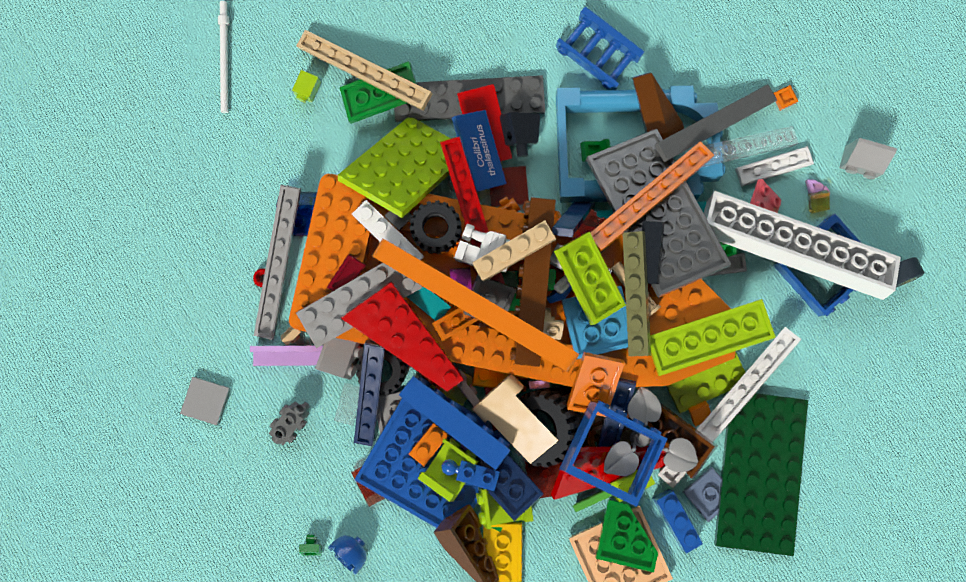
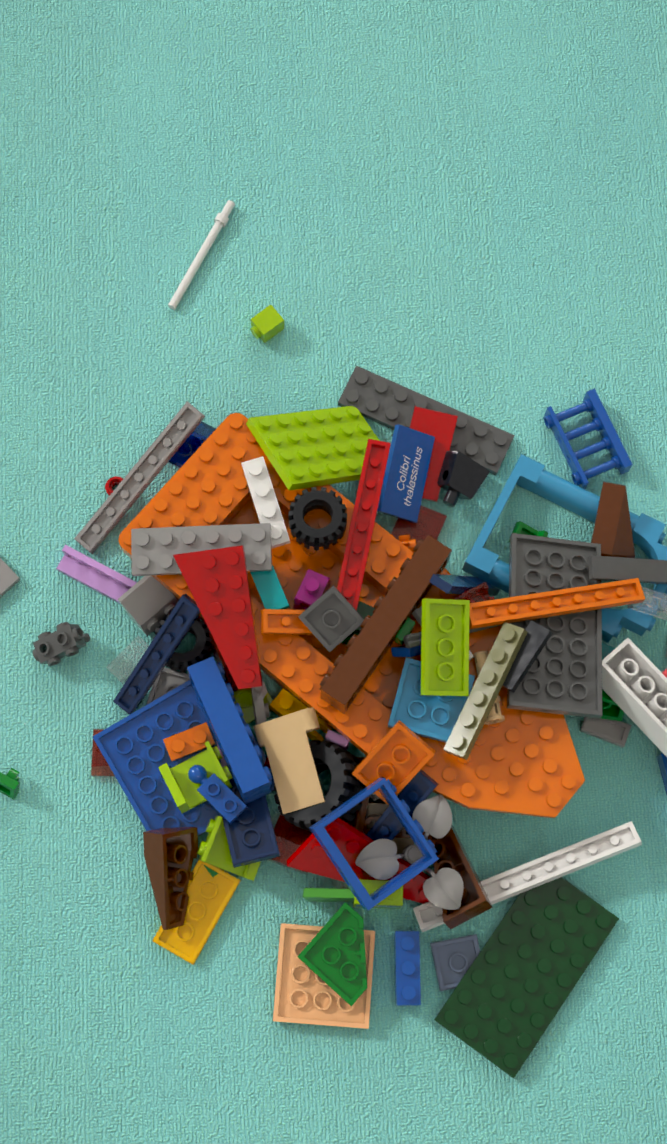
camera: 30 degrees right, 10 degrees down
tan plate [280,326,301,346] -> none
tan plate [296,30,433,111] -> none
dark red tile [326,254,366,292] -> none
blue cylinder [328,535,367,575] -> none
green plate [339,61,417,124] -> none
orange beam [372,238,579,373] -> none
dark grey tile [385,211,413,231] -> none
white hips [454,224,510,273] -> none
tan plate [472,221,556,282] -> none
tan bracket [543,308,564,340] -> none
lime plate [650,299,776,376] -> none
lime plate [666,352,746,413] -> none
orange tile [688,401,711,427] -> none

